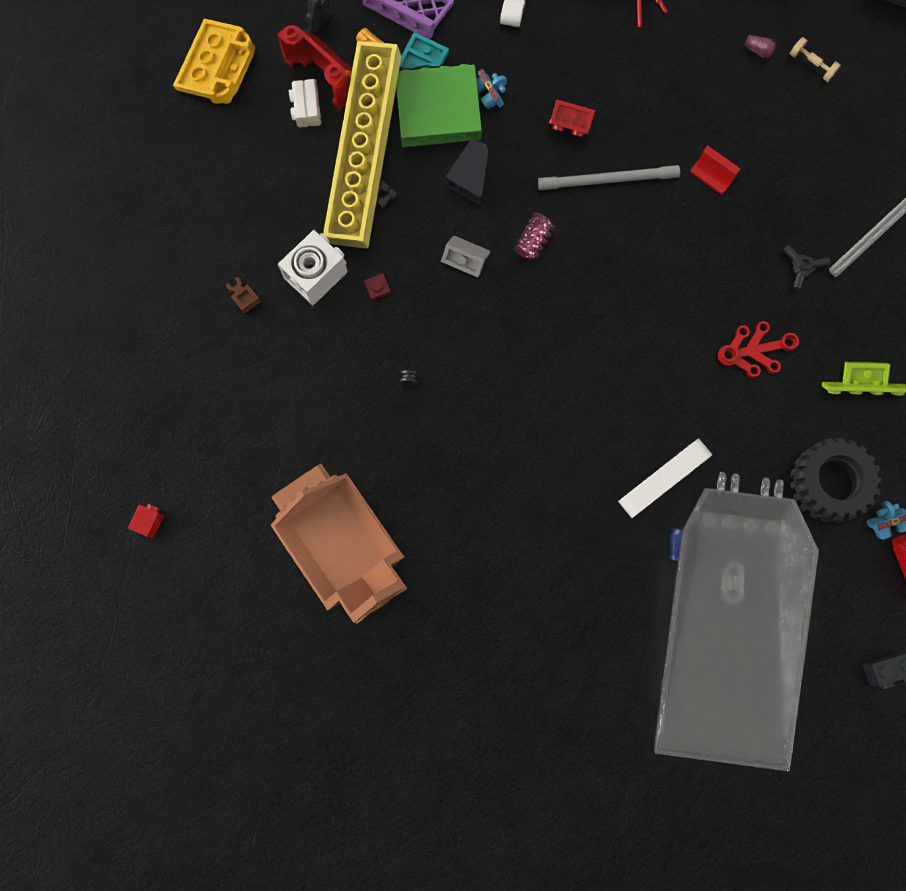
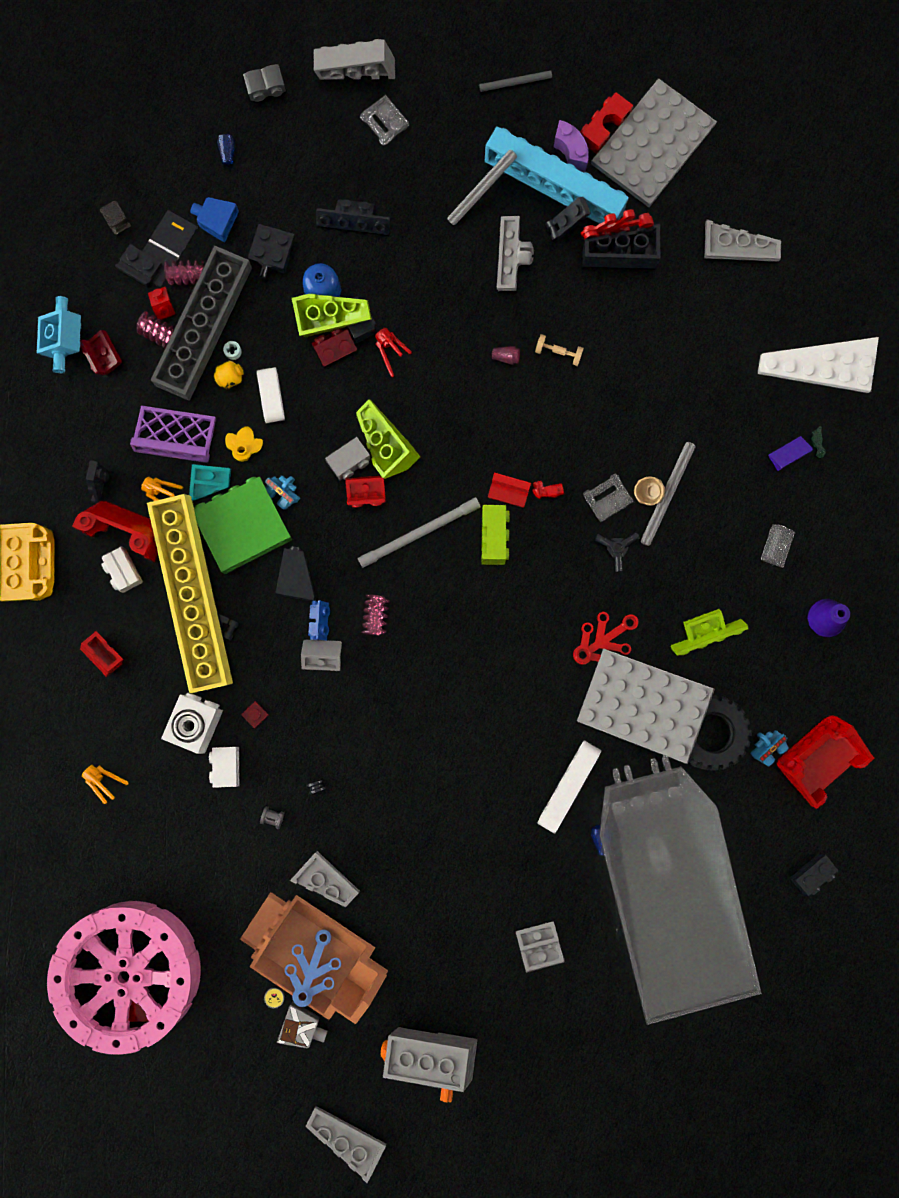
camera: 25 degrees left, 5 degrees up
reddish brown plate [226,277,261,314] -> none
none -> bright pink wheel [47,901,201,1054]
none -> red brick [80,631,123,677]
none -> light orange plant [82,765,129,804]
none -> white brick [209,747,239,787]
none -> yellow plate [225,426,263,462]
none -> flat silver bush [260,807,284,829]
none -> light yellow tile [264,987,285,1008]
none -> torso [277,1002,328,1048]
none -> medium blue plant [285,930,341,1007]
none -> light grey wing [290,851,360,907]
none -> light grey wing [306,1106,386,1183]
none -> blue hinge [308,601,330,641]
none -> light grey brick [325,437,371,481]
none -> lime wedge [356,399,420,479]
none -> light grey piece [381,1027,477,1102]
none -> lime wedge [482,505,509,565]
none -> light grey slope [516,921,564,973]
none -> red arm [532,481,564,499]
none -> light grey plate [577,649,715,764]
none -> clear plate [583,473,633,522]
none -> tan hair [634,476,665,506]

